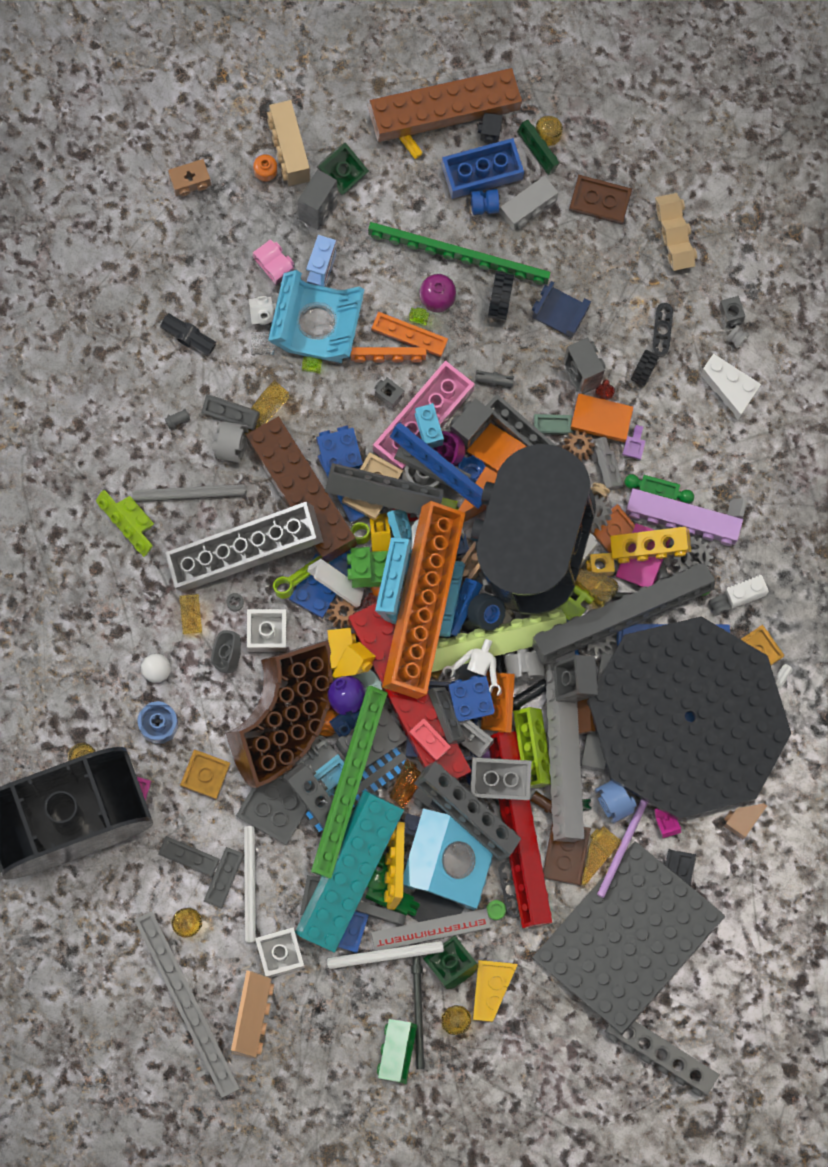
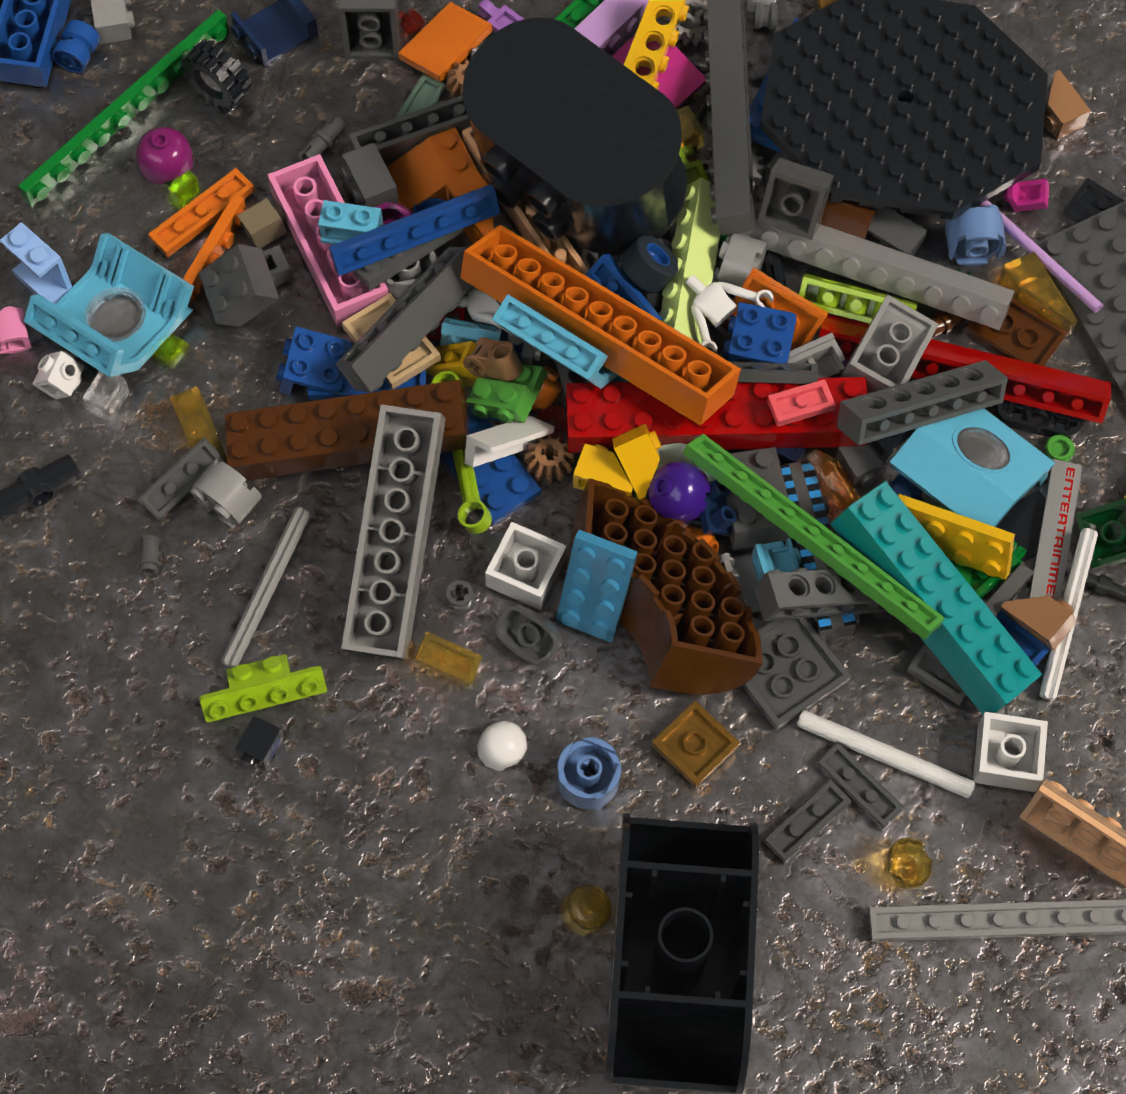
camera: 60 degrees left, 10 degrees down
none -> dark grey brick [199,244,279,327]
none -> black brick [235,716,285,770]
none -> dark tan brick [237,198,287,248]
none -> medium nougat piece [463,337,523,381]
none -> dark azure plate [556,530,638,643]
none -> medium nougat slope [1001,595,1077,651]

